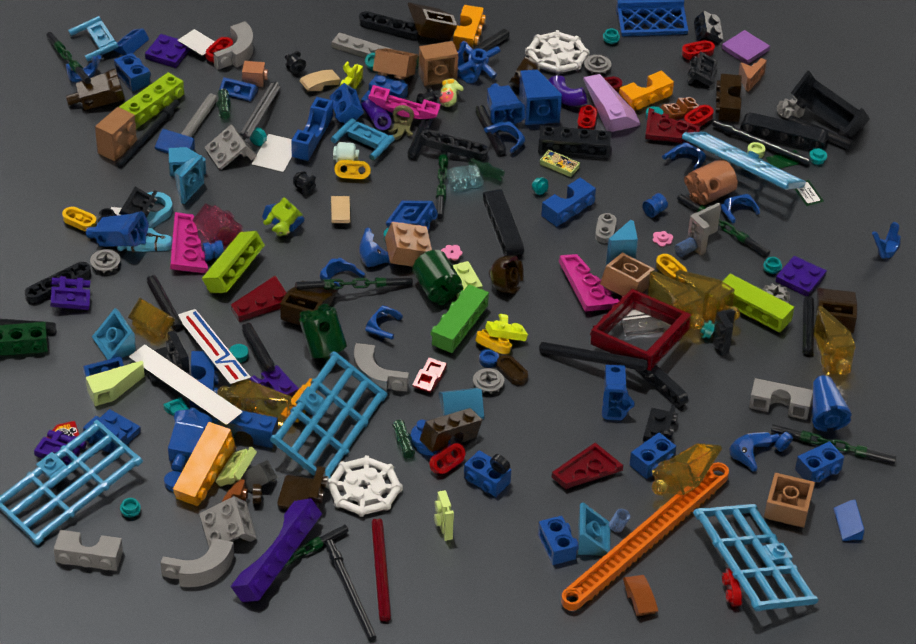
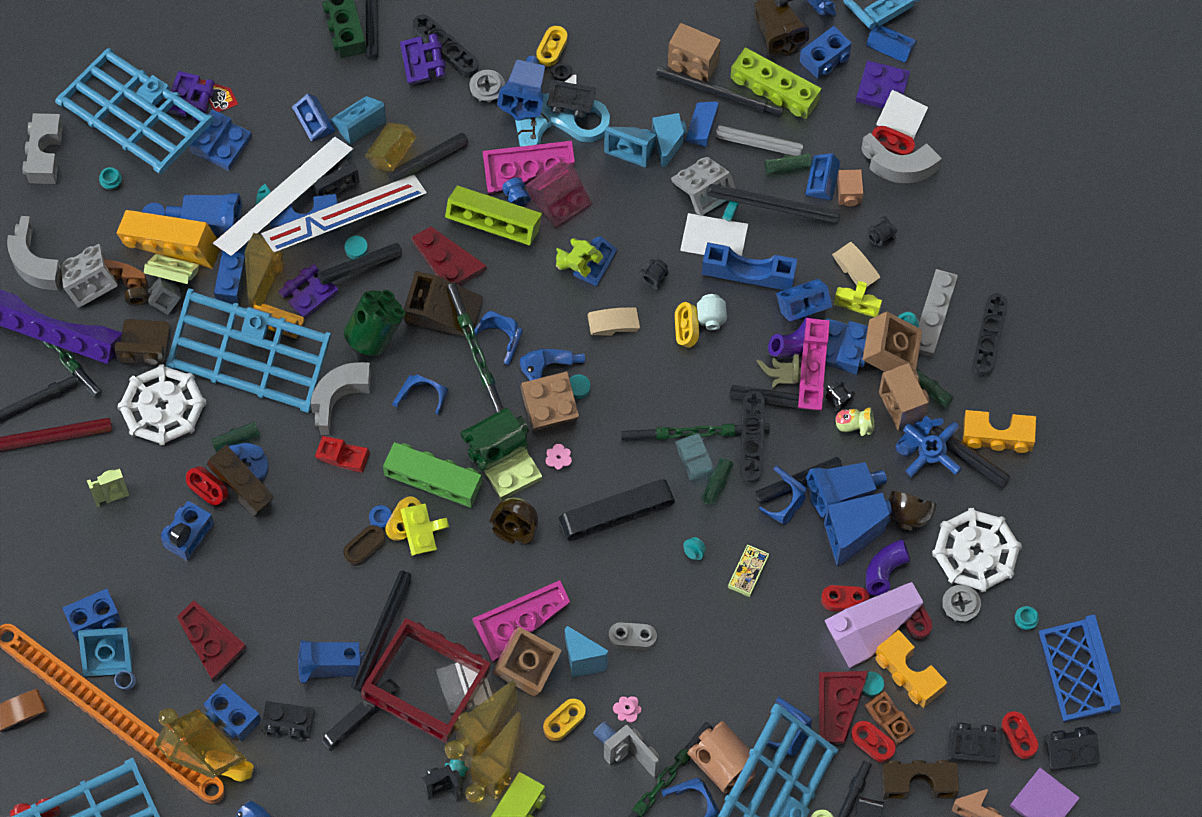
camera: 85 degrees right, 20 degrees up
yellowish green slope [86,361,145,406] -> none
dark azure plate [331,118,395,161] -> none
blue plate [386,200,438,230] -> none
dark brown slope [408,2,457,41] -> none
dark azure slope [438,388,484,419] -> none
light grey gear [473,368,504,394] -> none
black brick [538,125,611,159] -> none
blue arch [541,178,596,227] -> none
blue wheel [642,193,668,218] -> none

